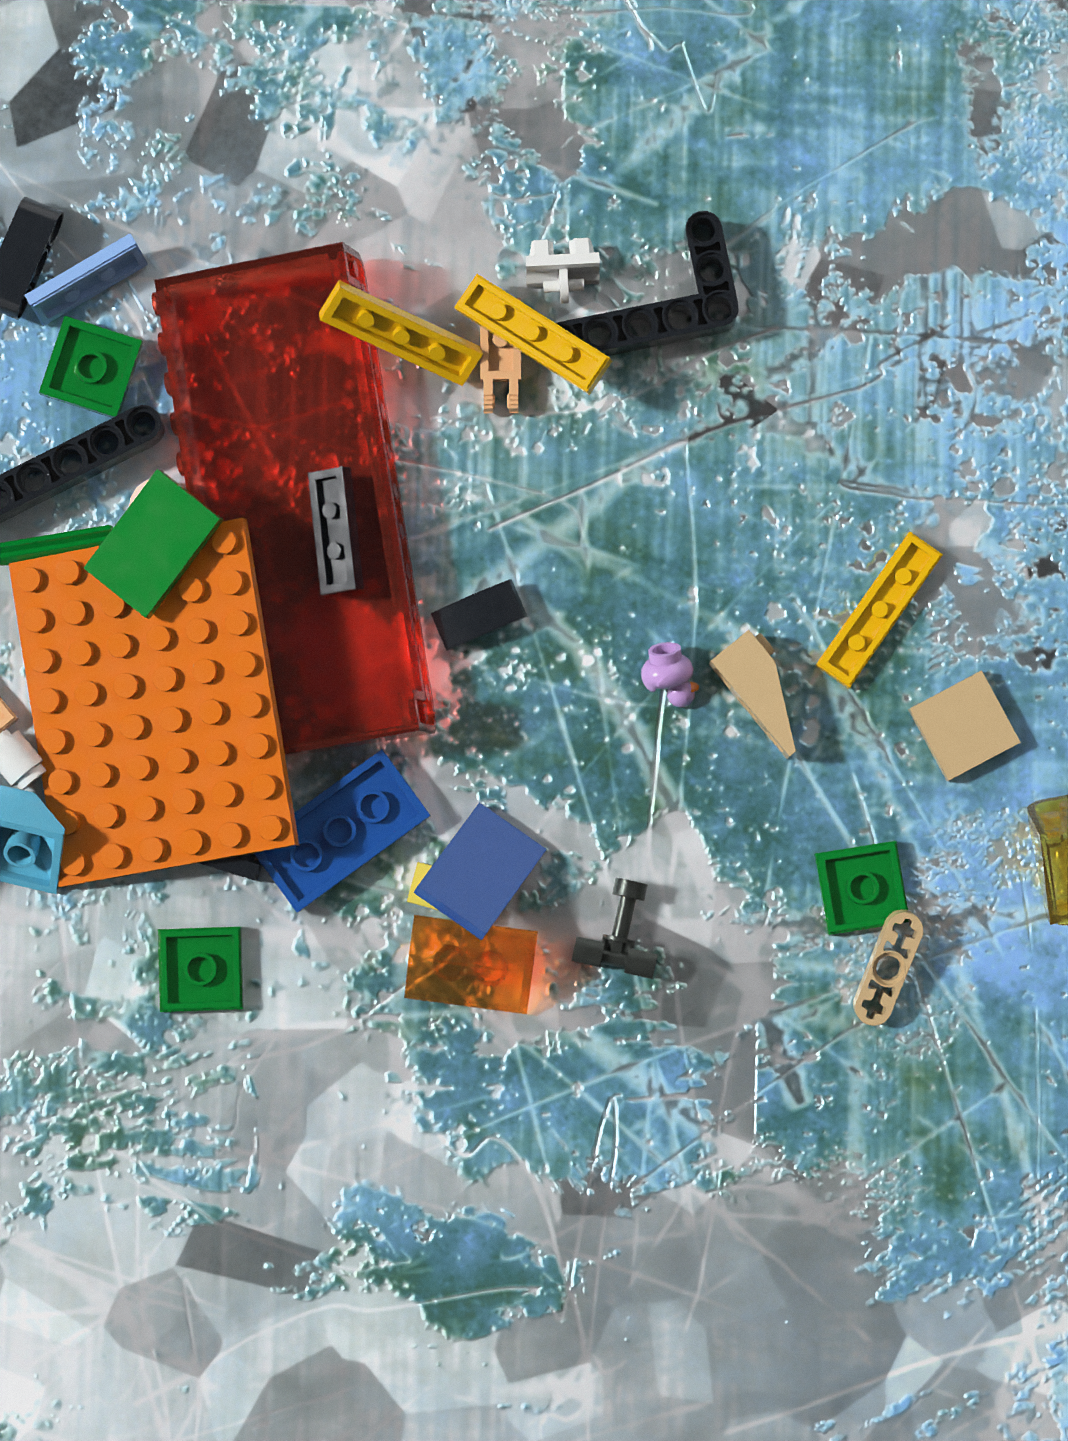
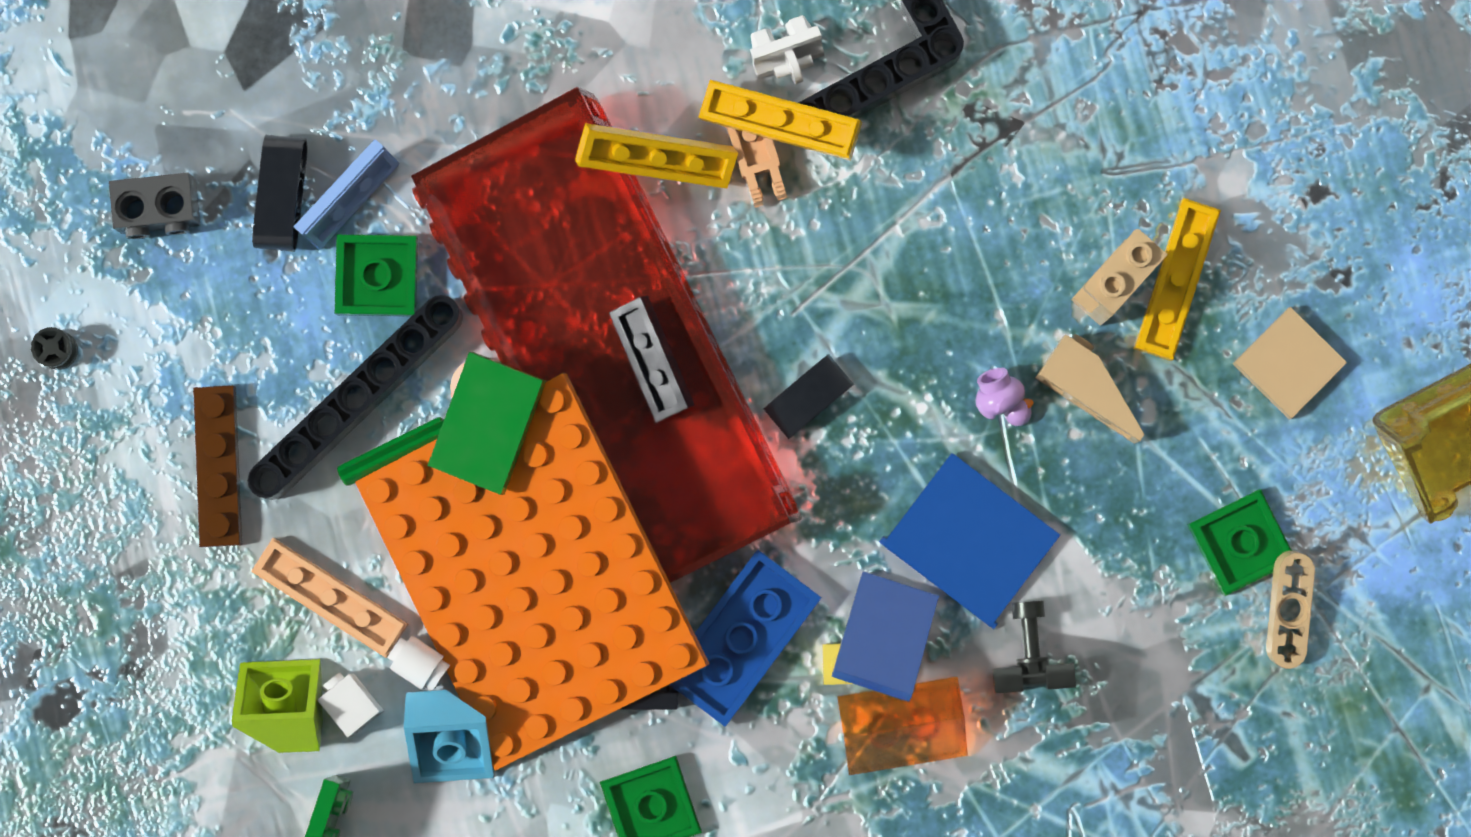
camera: 15 degrees left, 0 degrees up
none -> blue piece [879,453,1060,630]
none -> tan panel [1071,229,1168,326]

